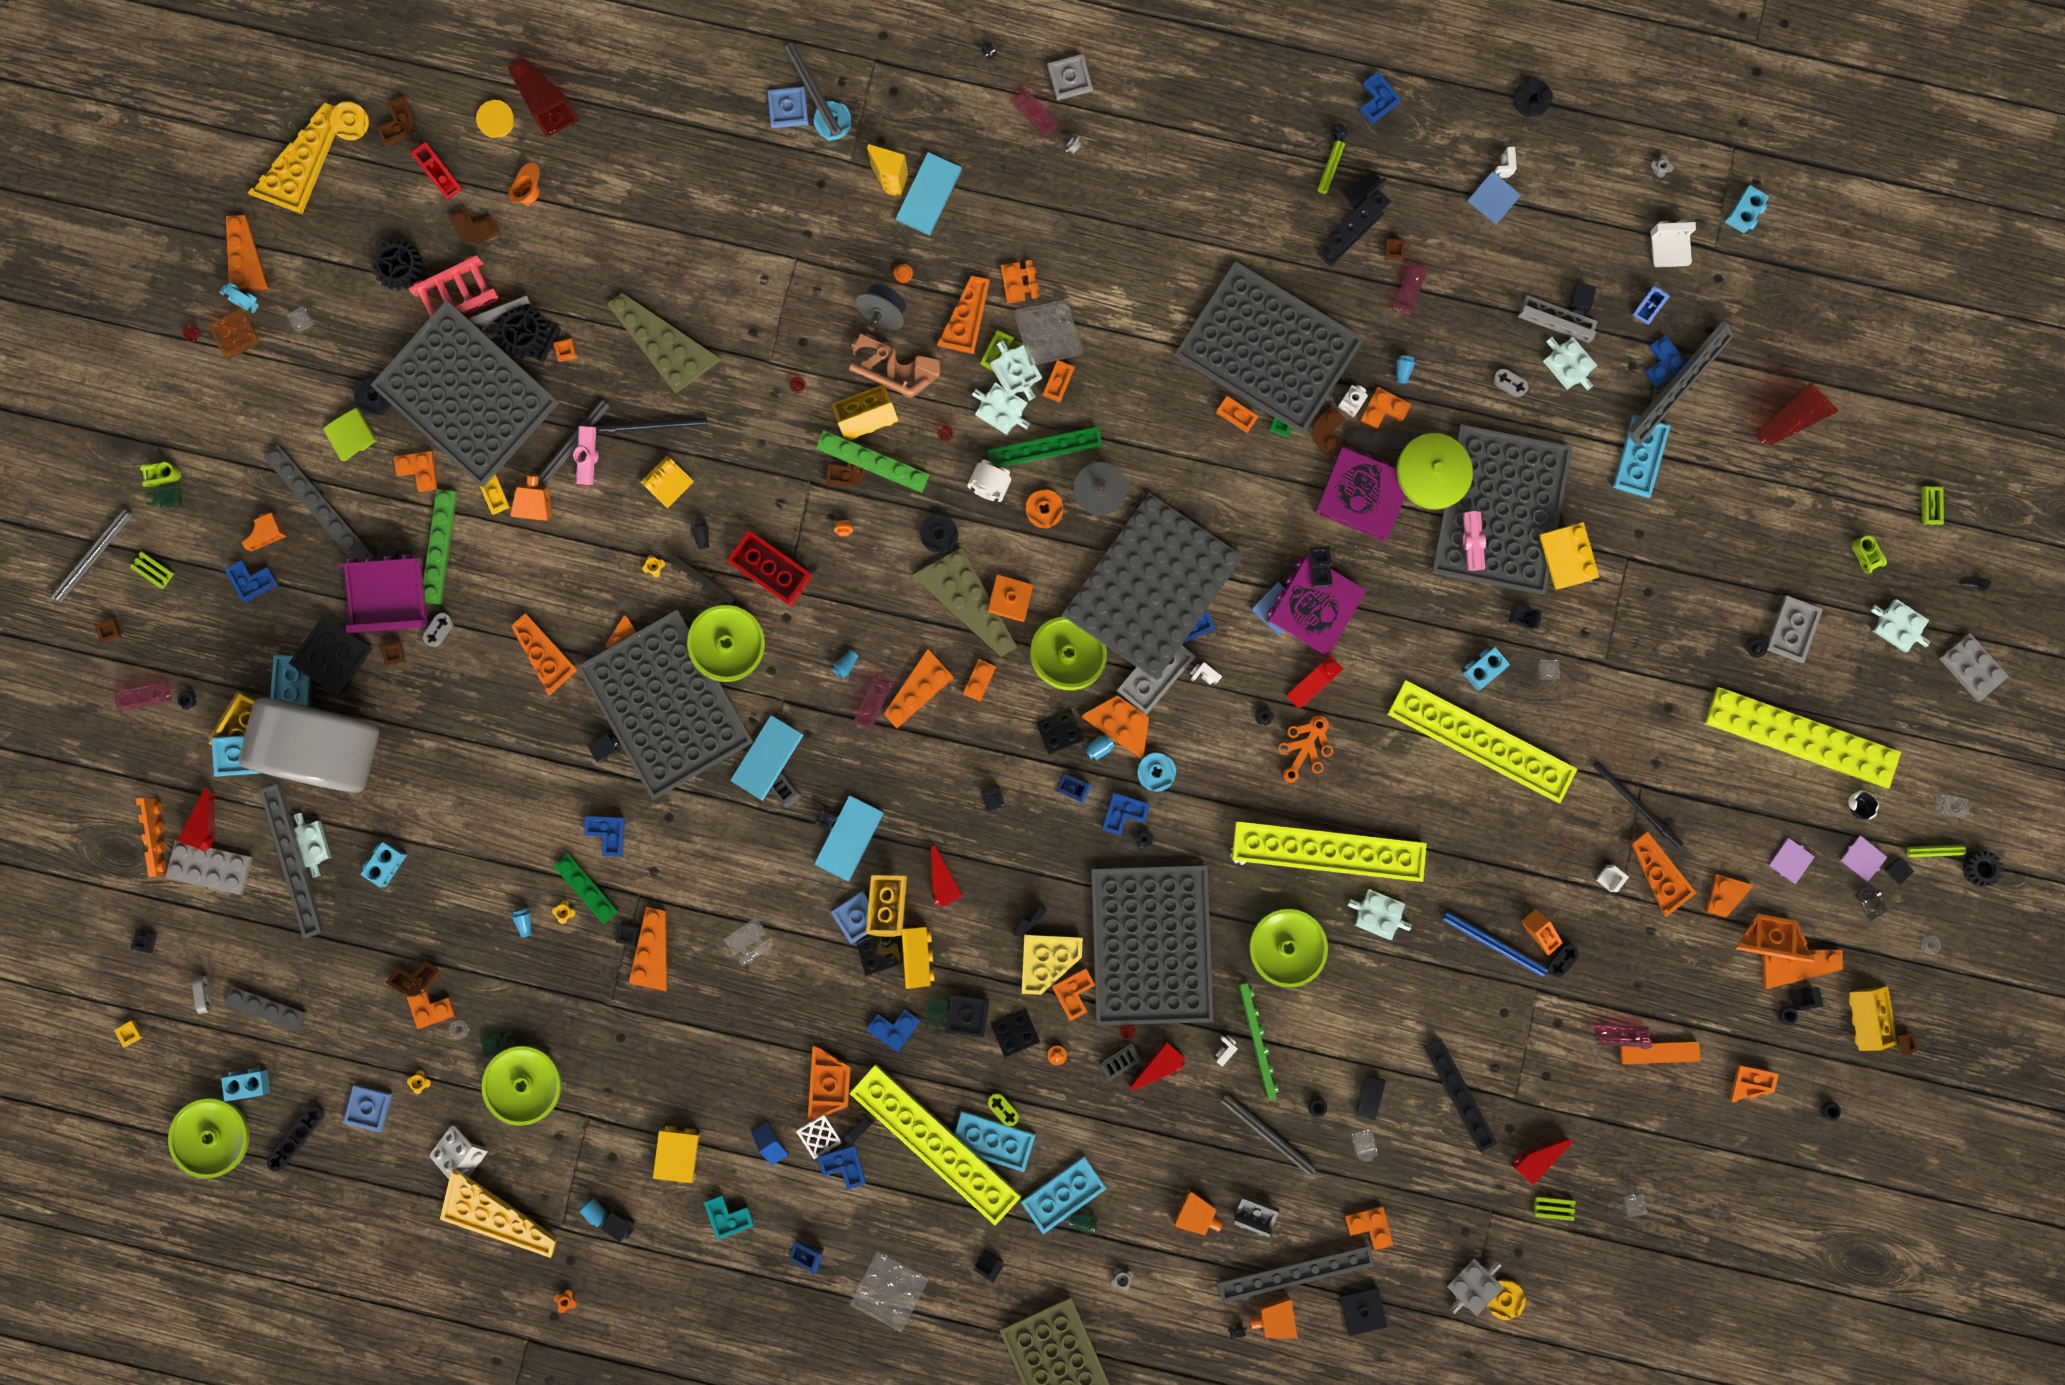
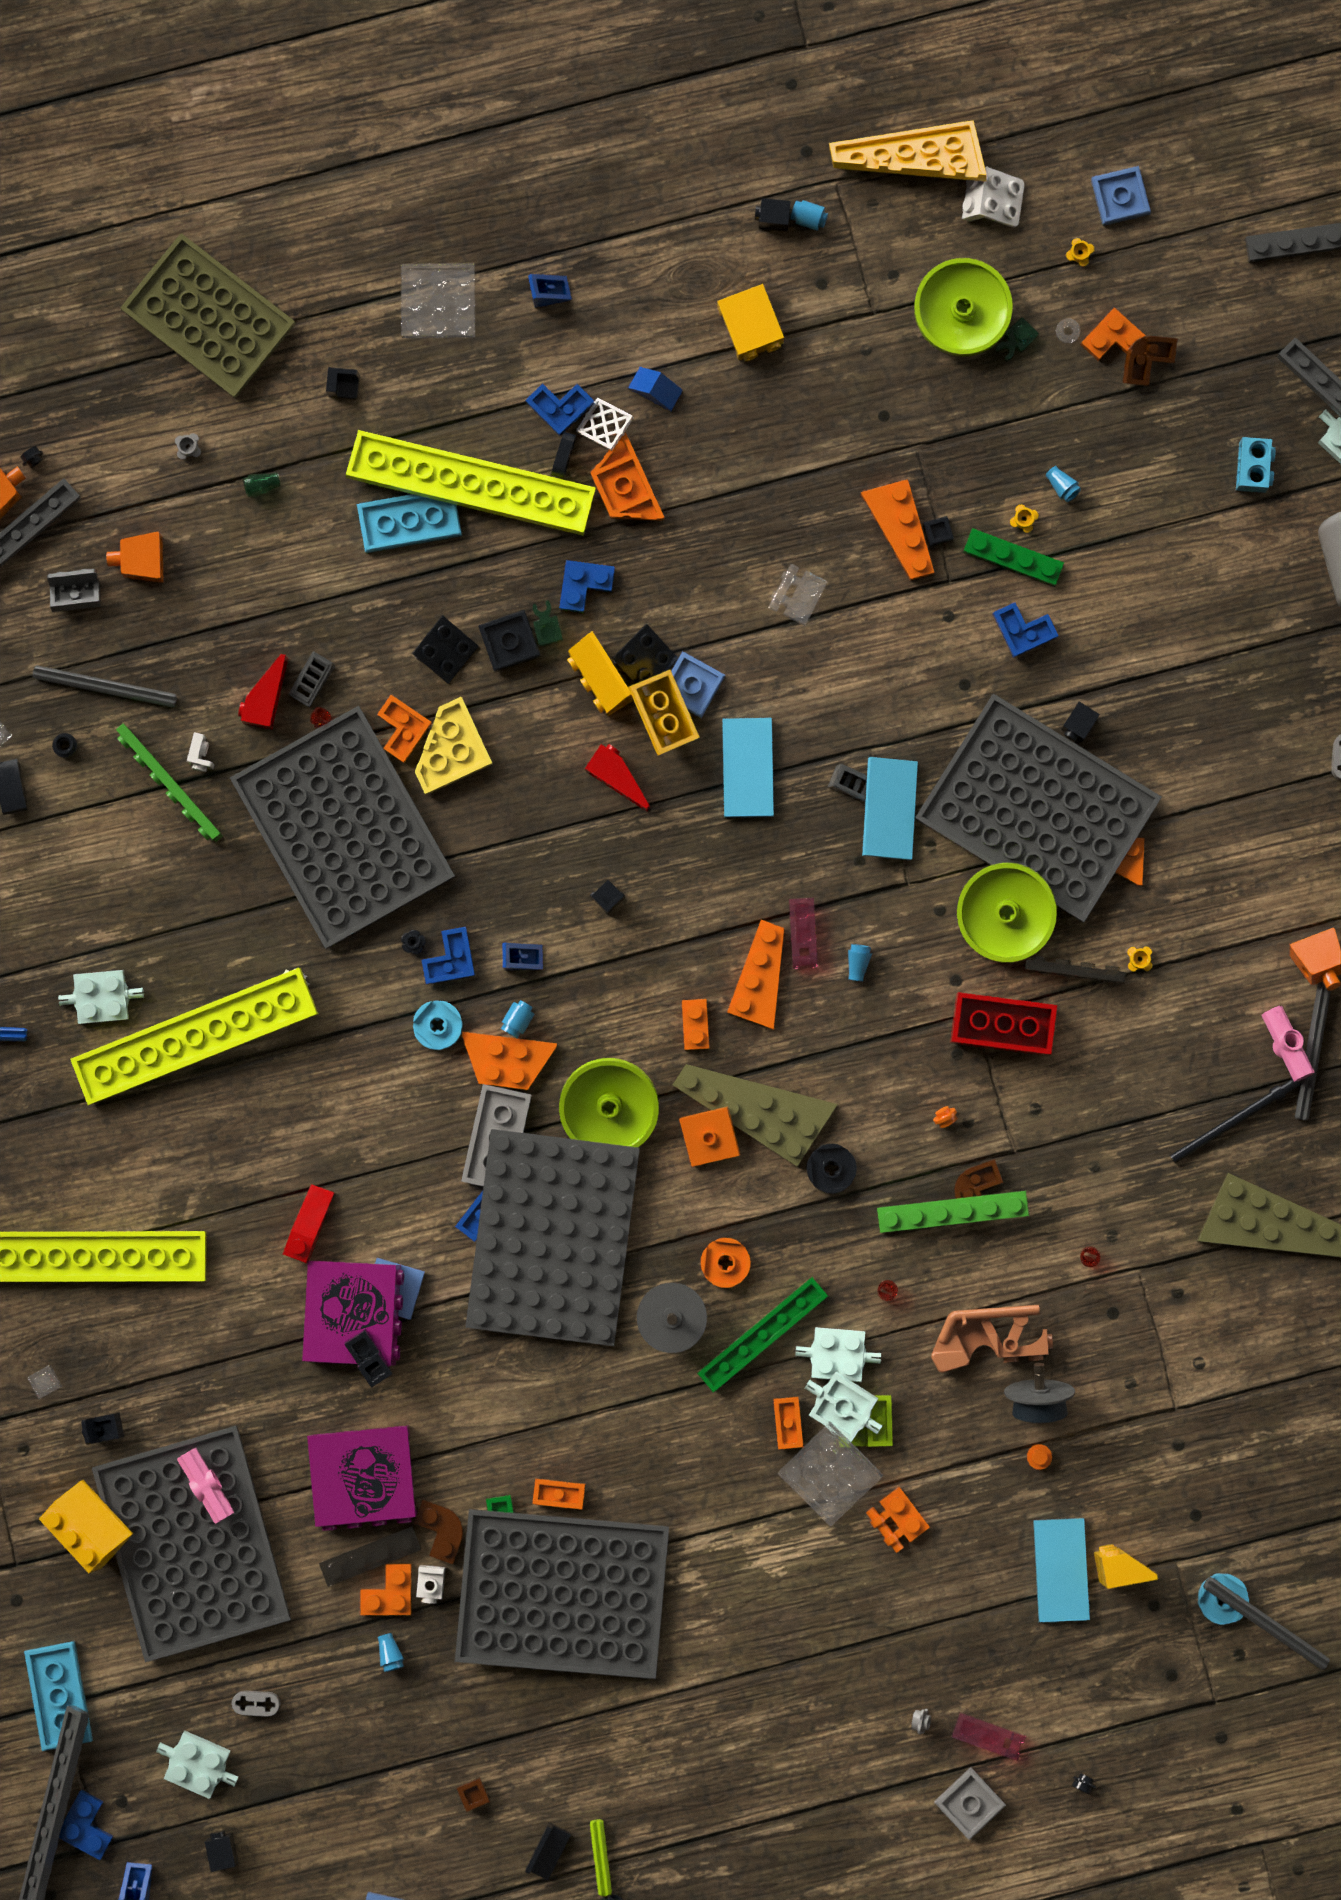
camera: 160 degrees right, 0 degrees up
lime dish [168,1098,250,1178] -> none
medium azure brick [221,1067,270,1102] -> none
black beam [267,1106,325,1171] -> none
orange wing [511,613,578,696] -> none
orange plate [554,1290,577,1313] -> none
yellow hinge [641,456,694,508] -> none
black cone [690,521,710,549] -> none
teal plate [704,1195,755,1240] -> none
medium blue tile [767,86,809,128] -> none
black wheel [814,809,838,831] -> none
yellow slope [831,385,898,440] -> none
orange wing [937,276,990,354] -> none
white brick [967,460,1011,502] -> none
lime beam [988,1093,1019,1126] -> none
black slope [1013,906,1047,937] -> none
medium azure tile [1021,1156,1107,1234] -> none
black hinge [1036,709,1085,755] -> none
orange tile [1047,1045,1067,1065] -> none
white bracket [1190,663,1222,685] -> none
lime dish [1249,909,1328,987] -> none
black plate [1255,707,1274,726] -> none
orange plant [1278,715,1333,783] -> none
black fence [1318,188,1391,267] -> none
clear pink plate [1391,262,1428,317] -> none
lime dish [1397,433,1473,510] -> none
medium azure brick [1462,647,1510,691] -> none
light grey fence [1518,295,1598,343] -> none

